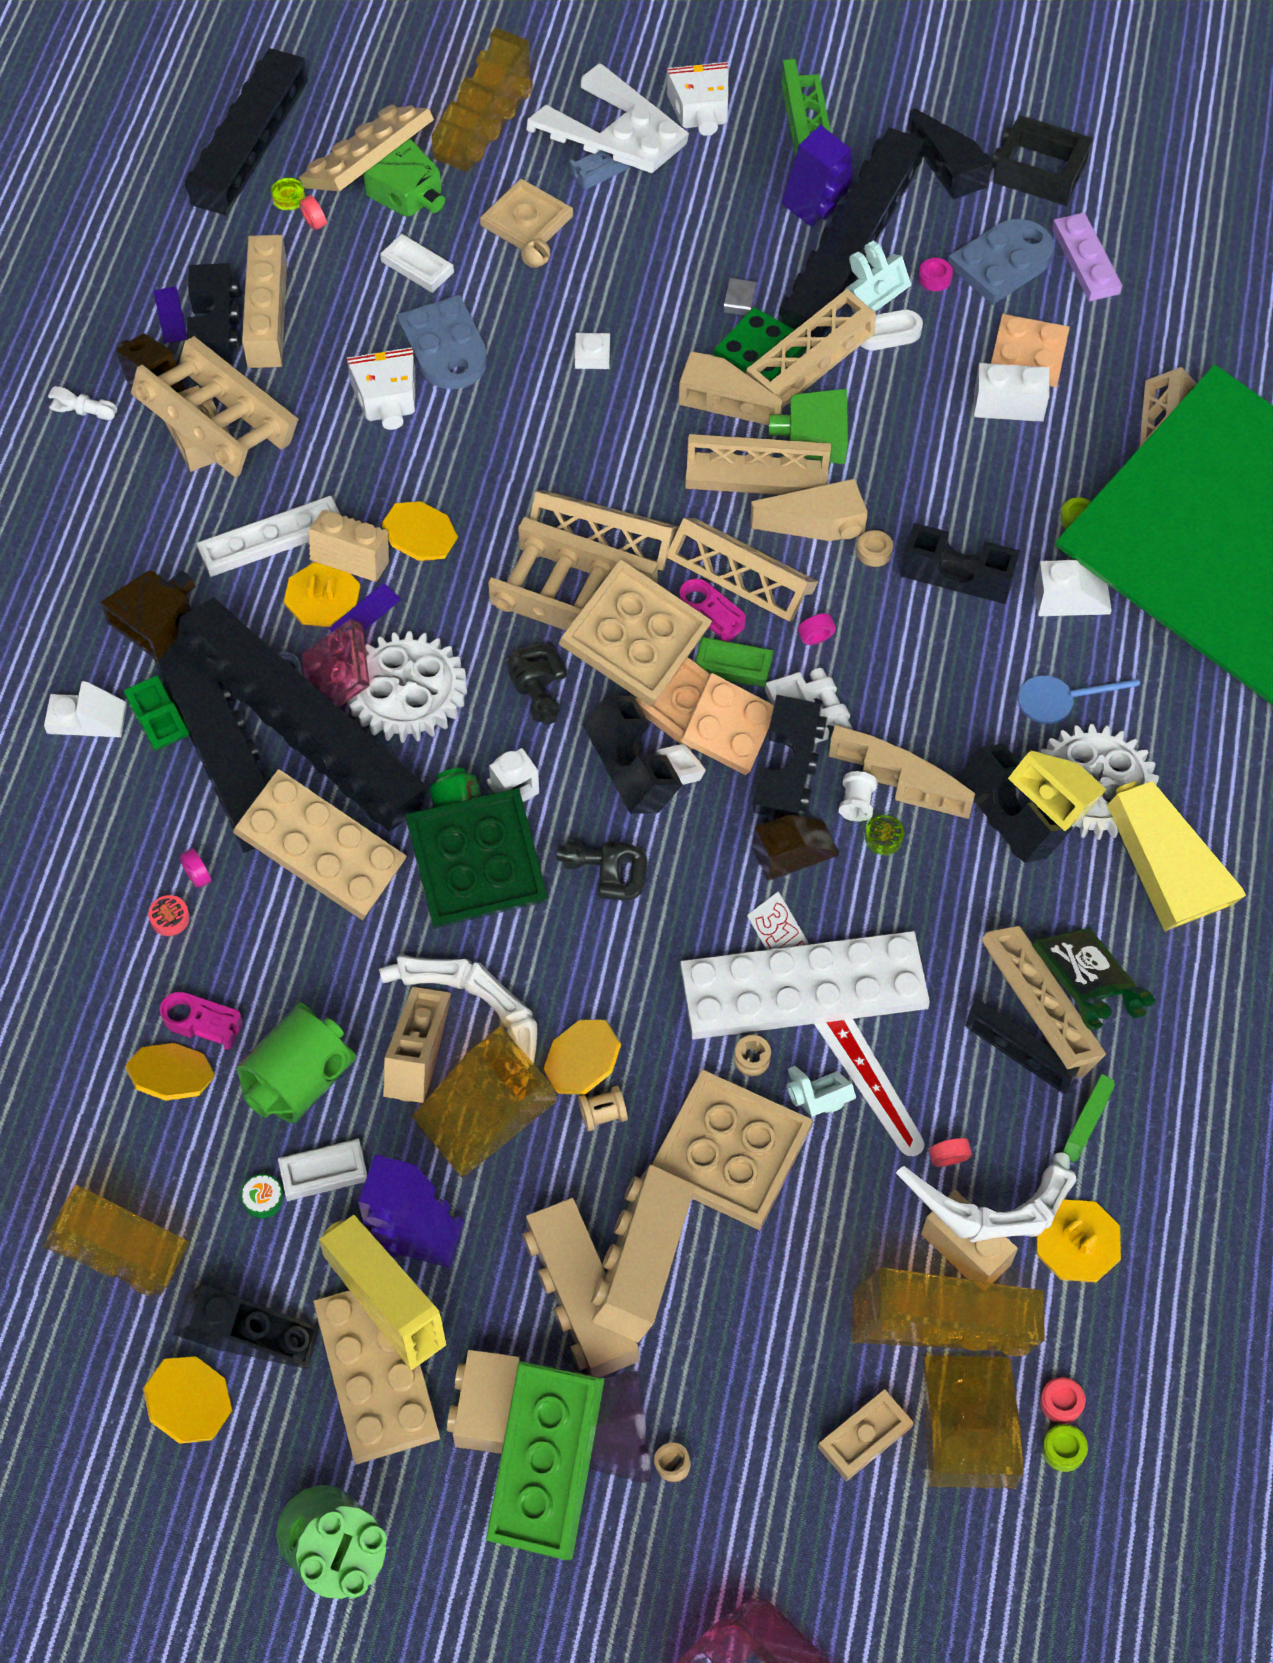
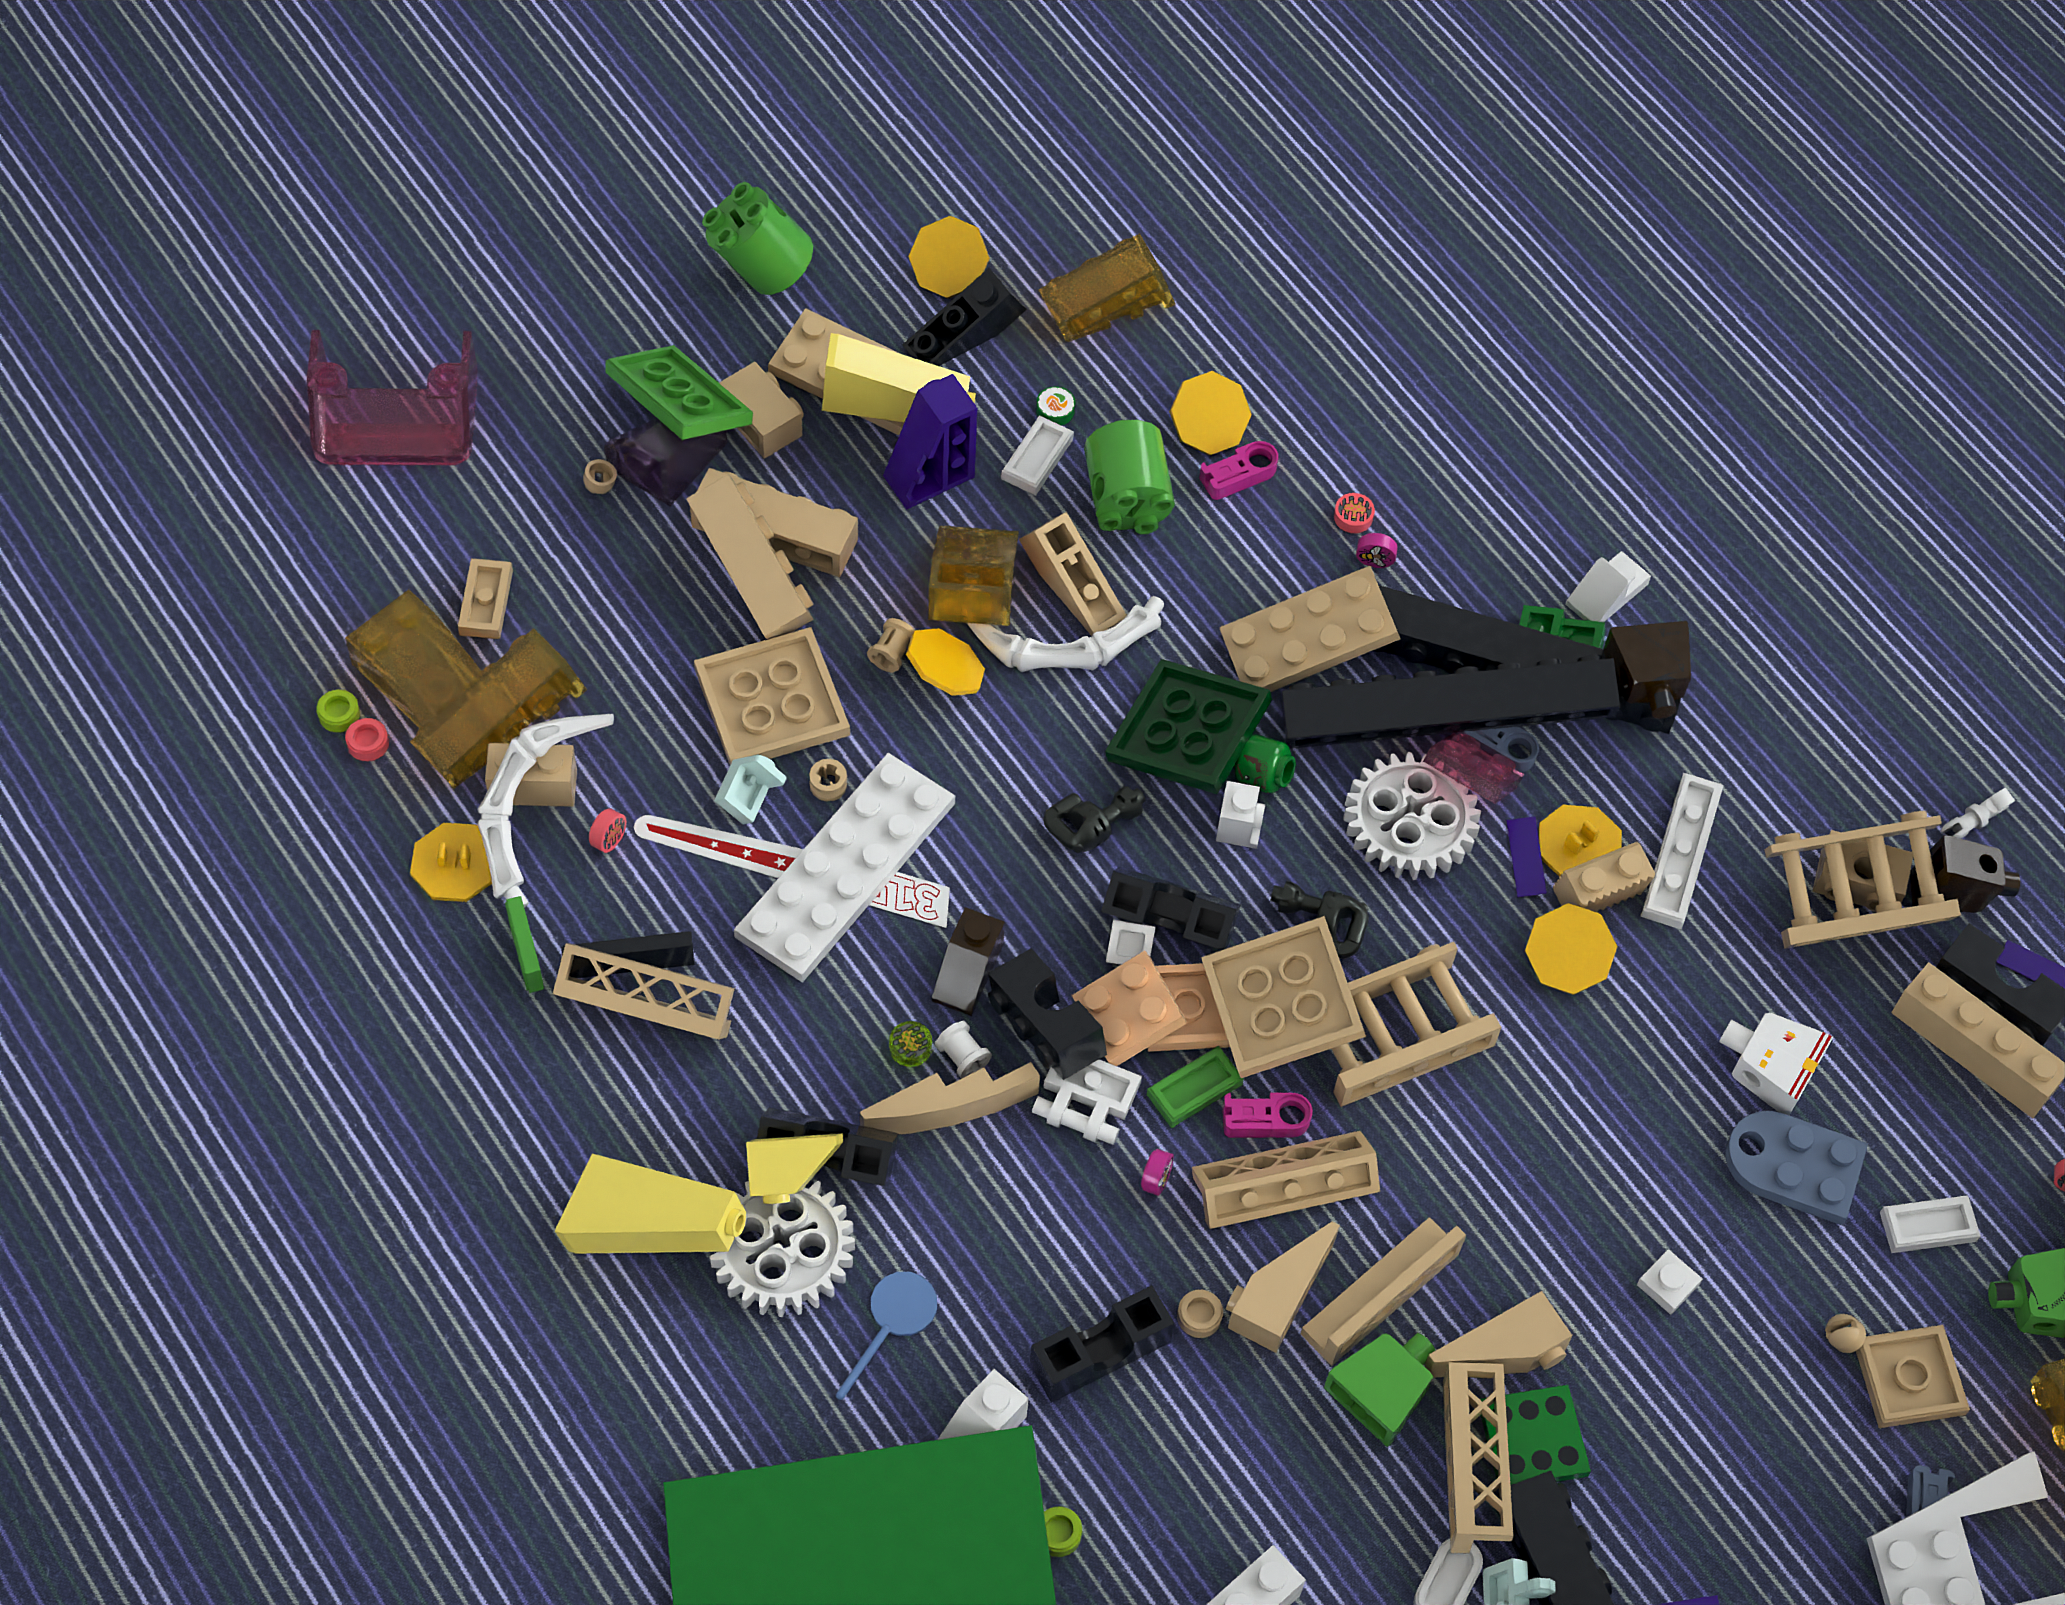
camera: 130 degrees right, 0 degrees up
tan fence [529,490,679,571] -> none
flat silver piece [724,278,757,316] -> none
flag [1032,928,1155,1030] -> none

